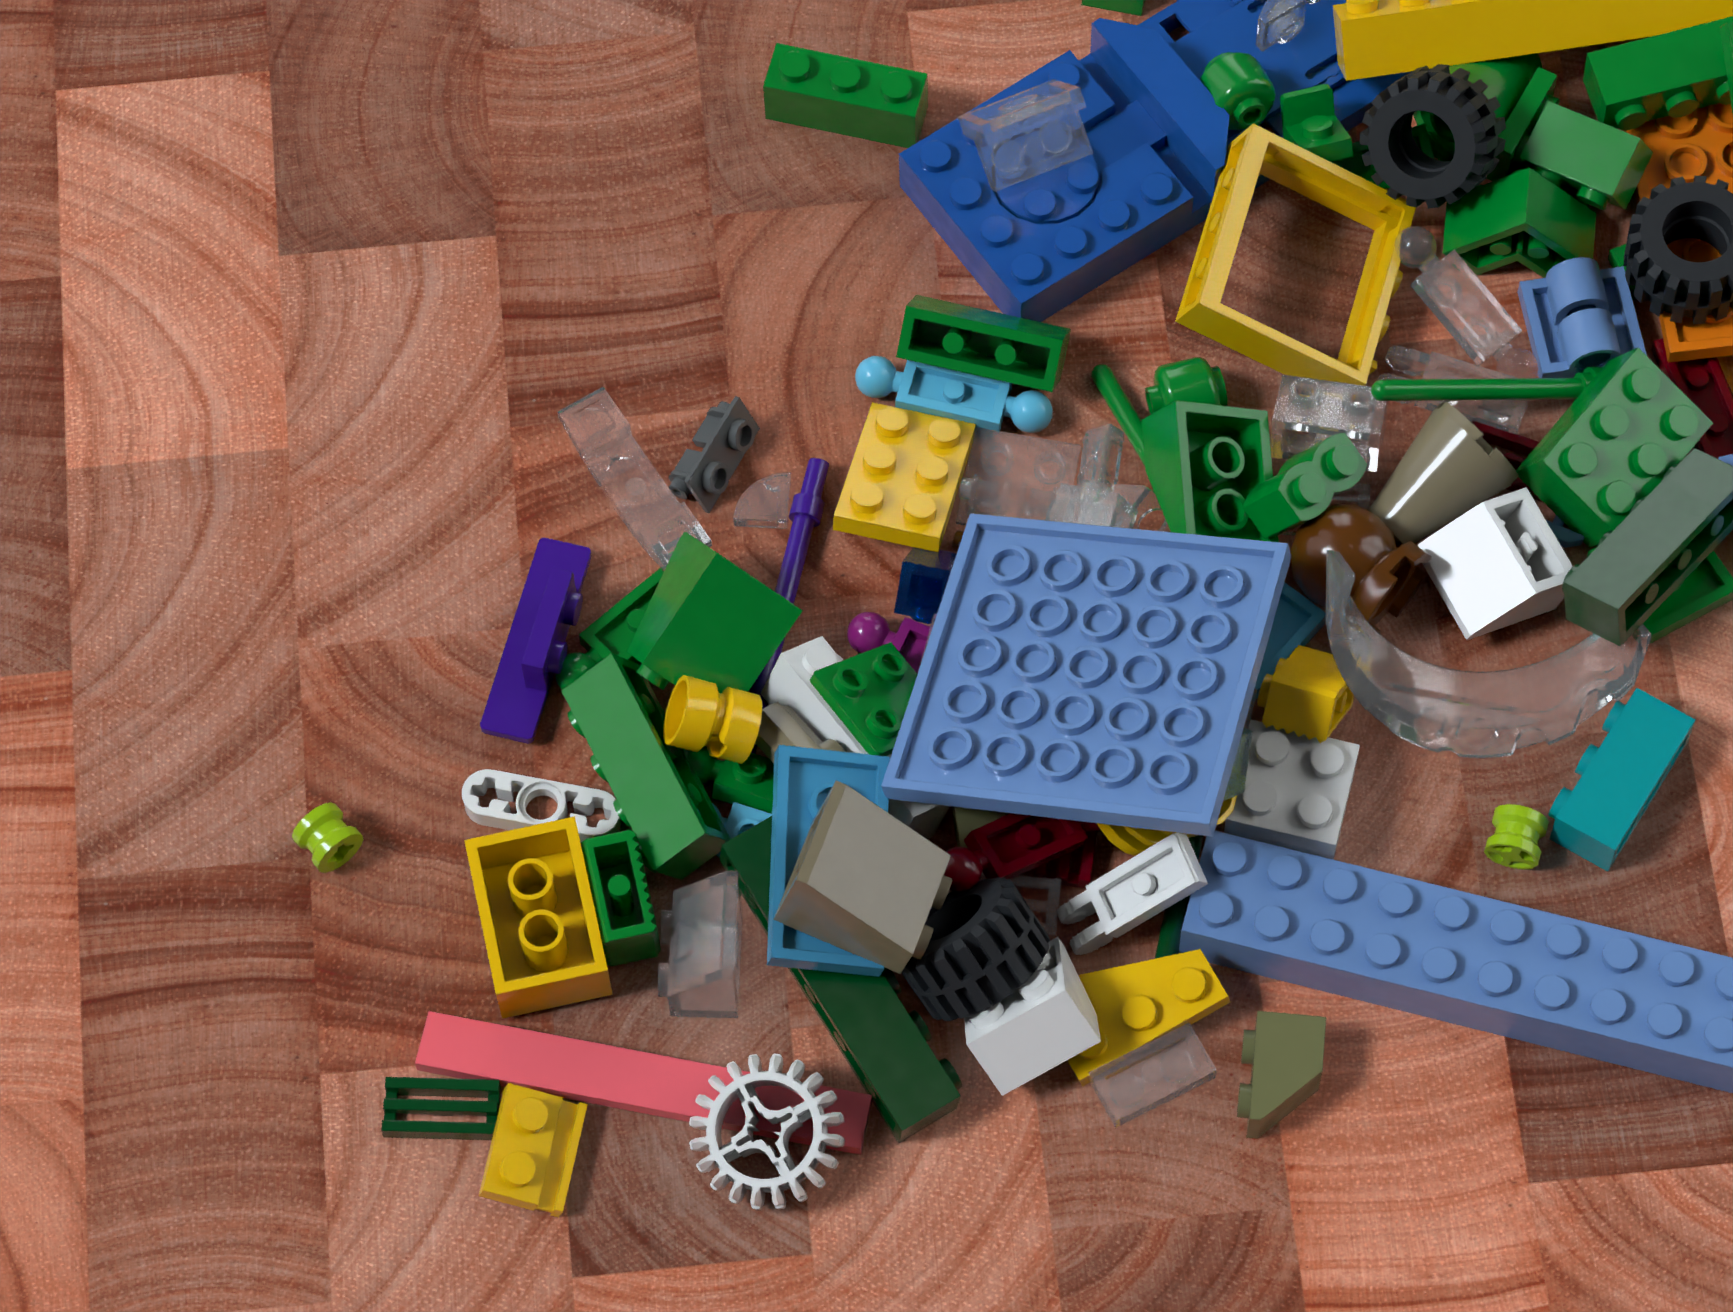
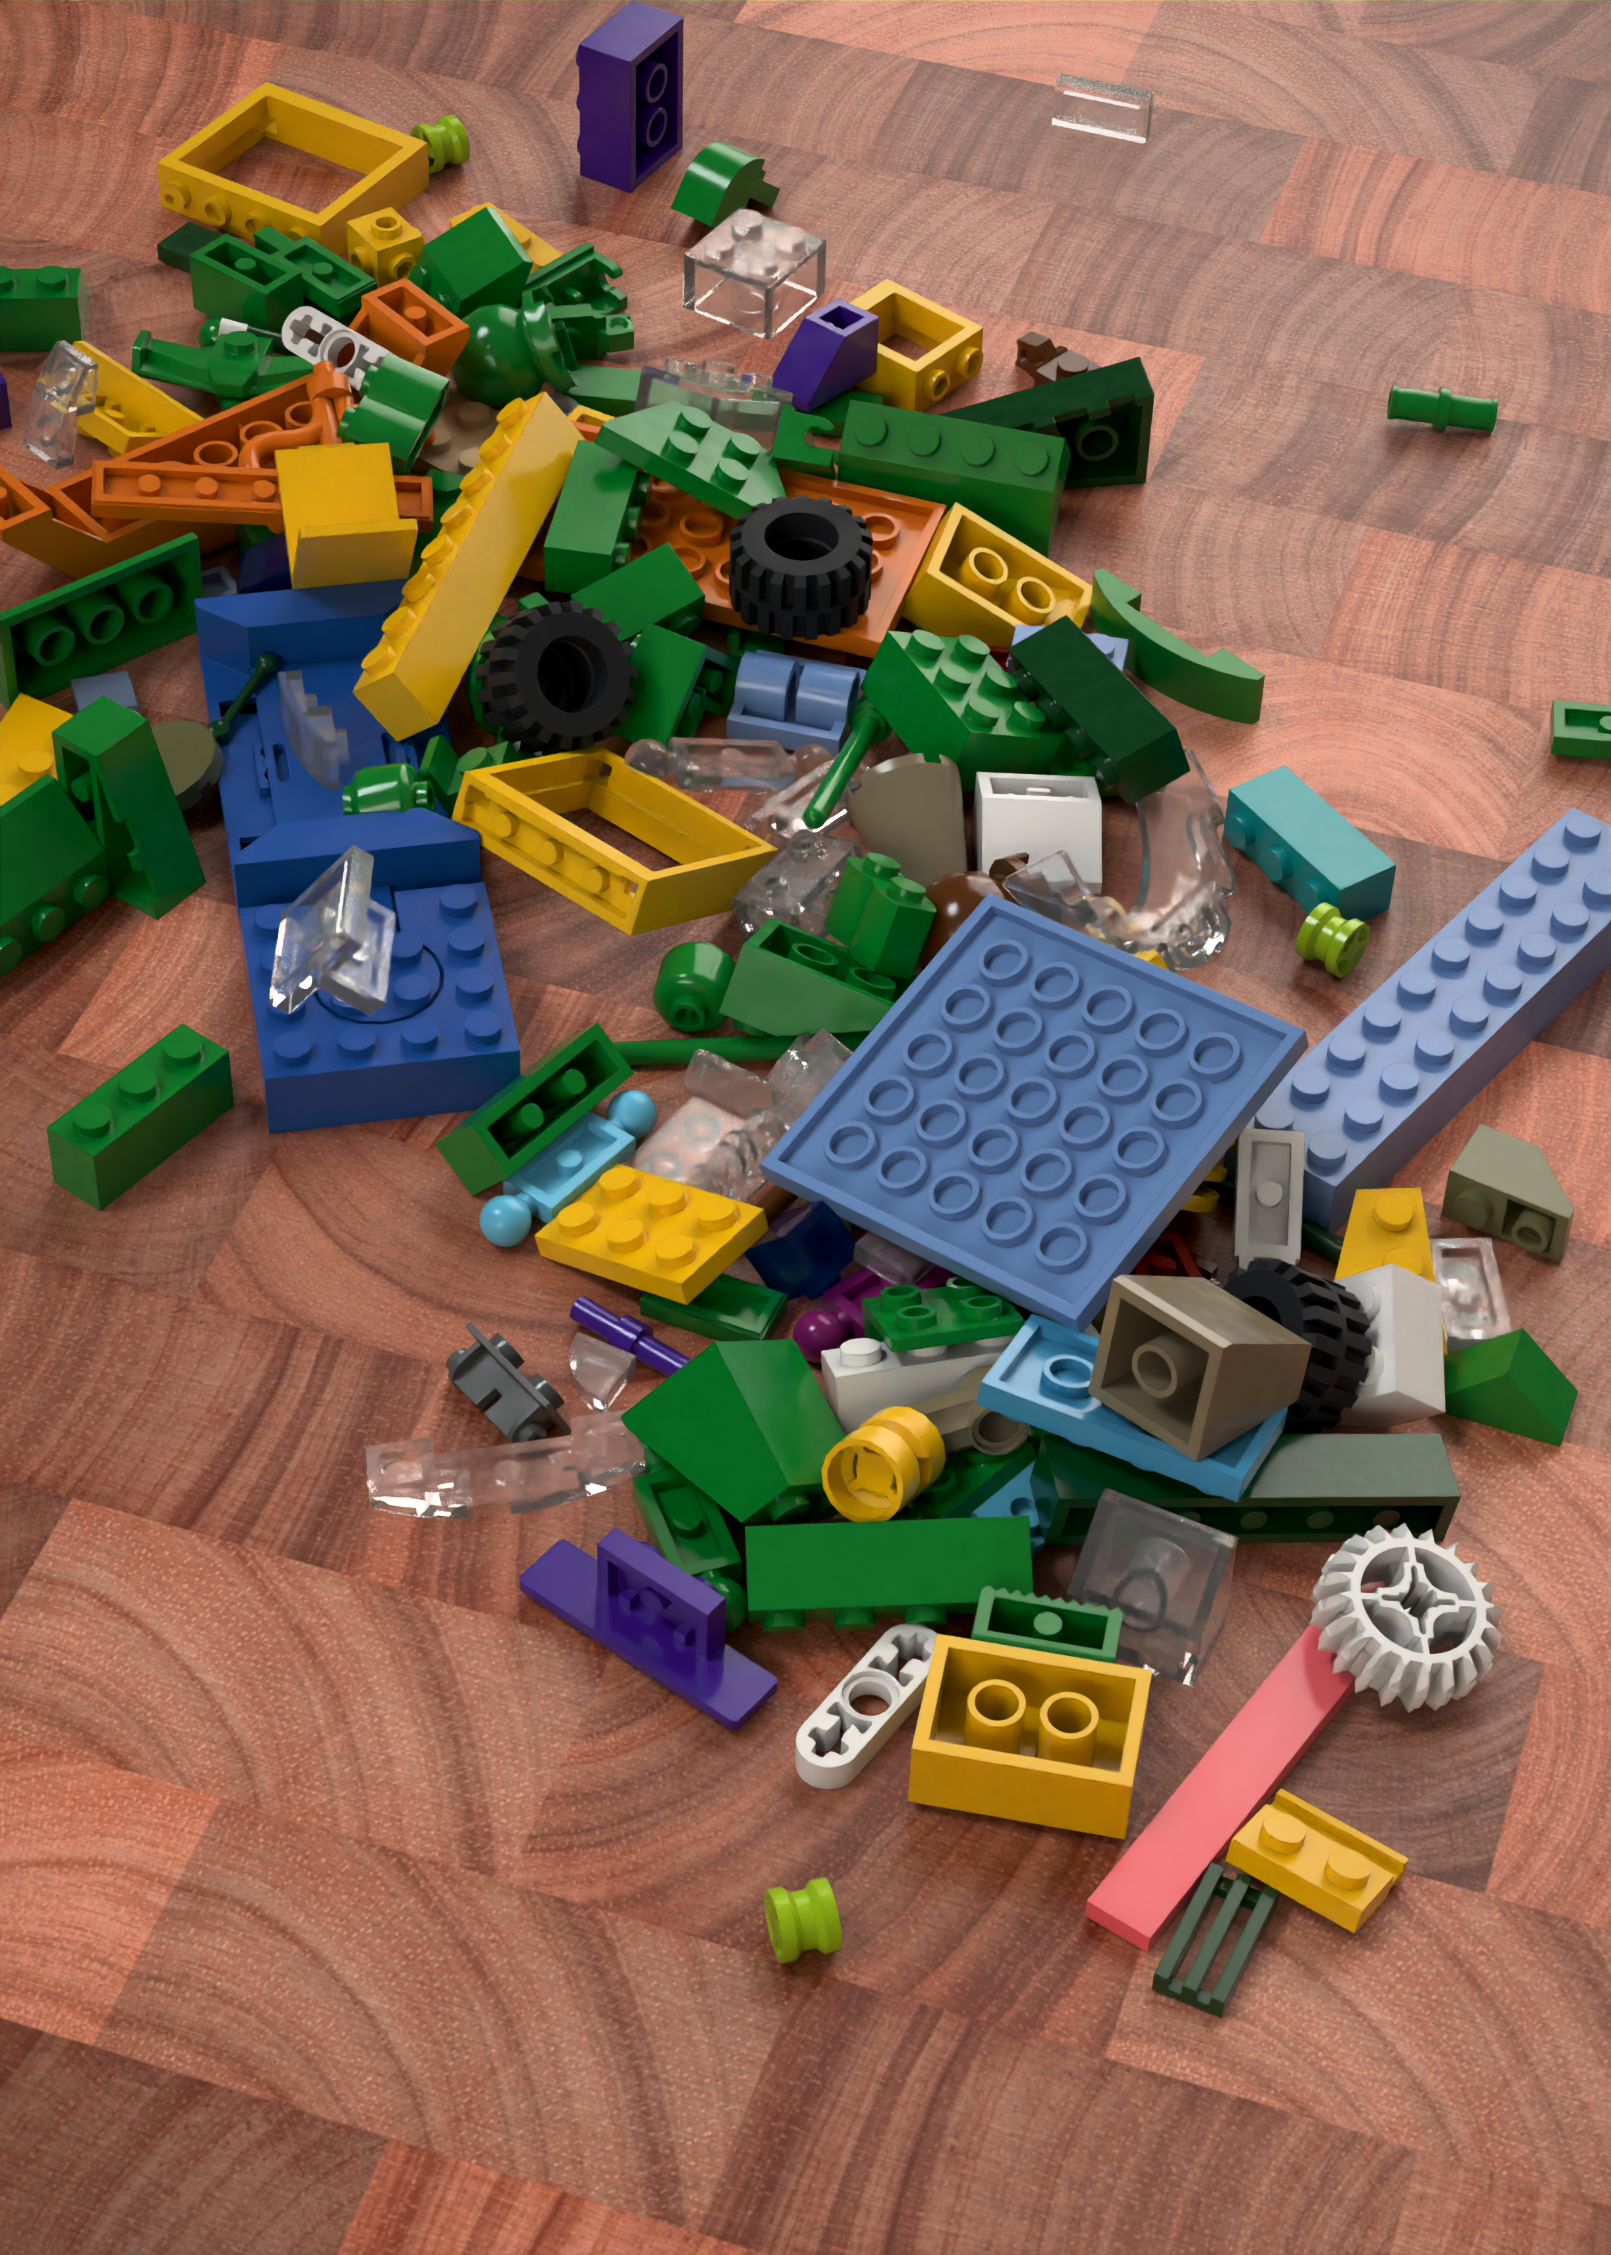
camera: 70 degrees left, 20 degrees down
none -> green tile [640,1273,788,1341]
none -> green slope [1444,1328,1578,1447]

